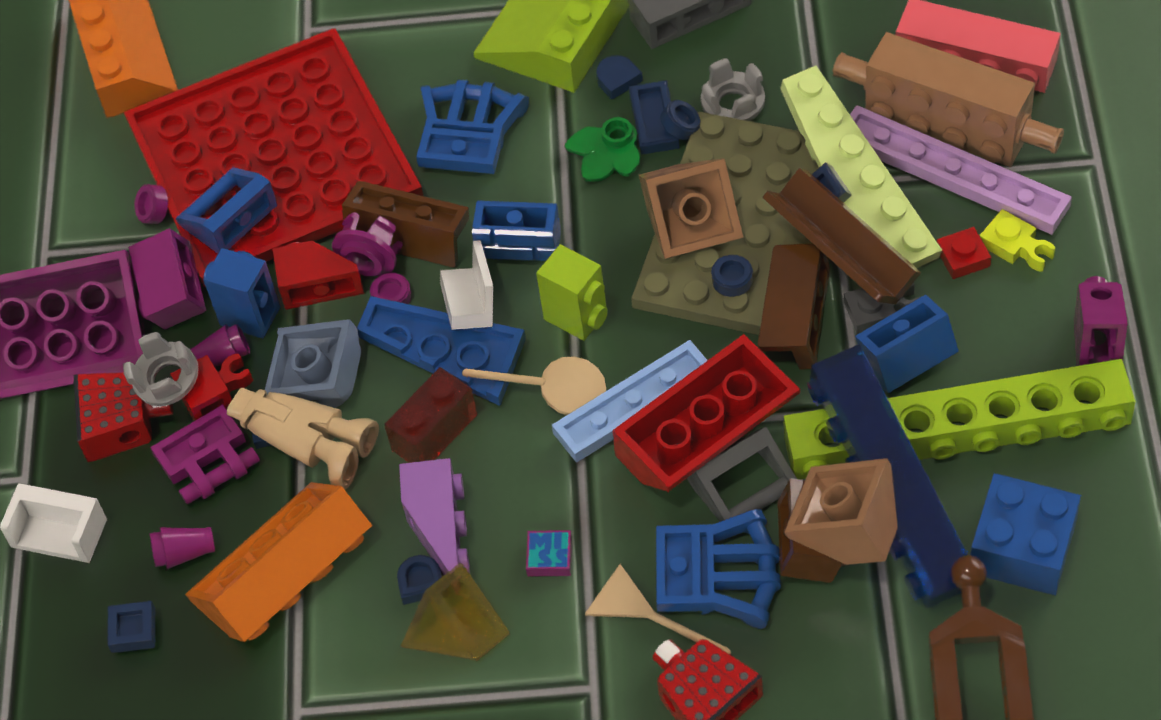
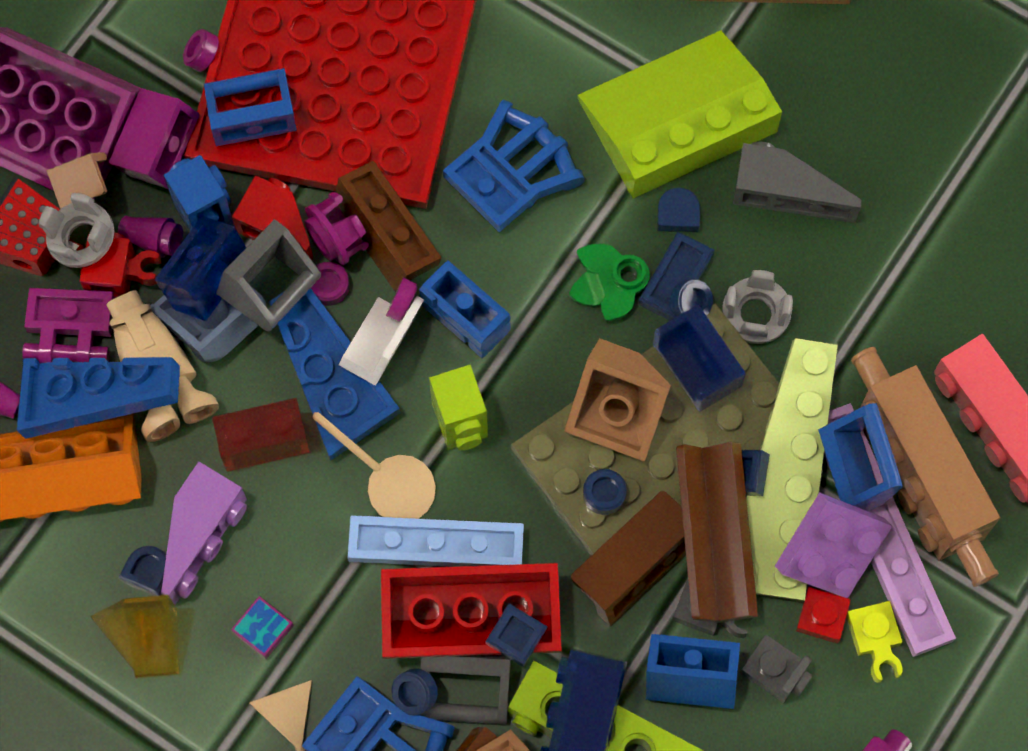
camera: 30 degrees right, 15 degrees up
none -> blue wing [17,357,180,439]
none -> medium nougat panel [46,152,108,209]
none -> clear blue panel [155,216,246,321]
none -> dark grey tile [216,219,321,331]
none -> magenta tile [386,277,418,322]
none -> dark blue tile [391,668,438,716]
none -> dark blue tile [486,604,547,667]
none -> clear blue panel [653,304,746,412]
none -> dark grey bracket [740,635,813,703]
none -> medium lavender plate [775,492,892,598]
none -> blue tile [818,403,903,511]

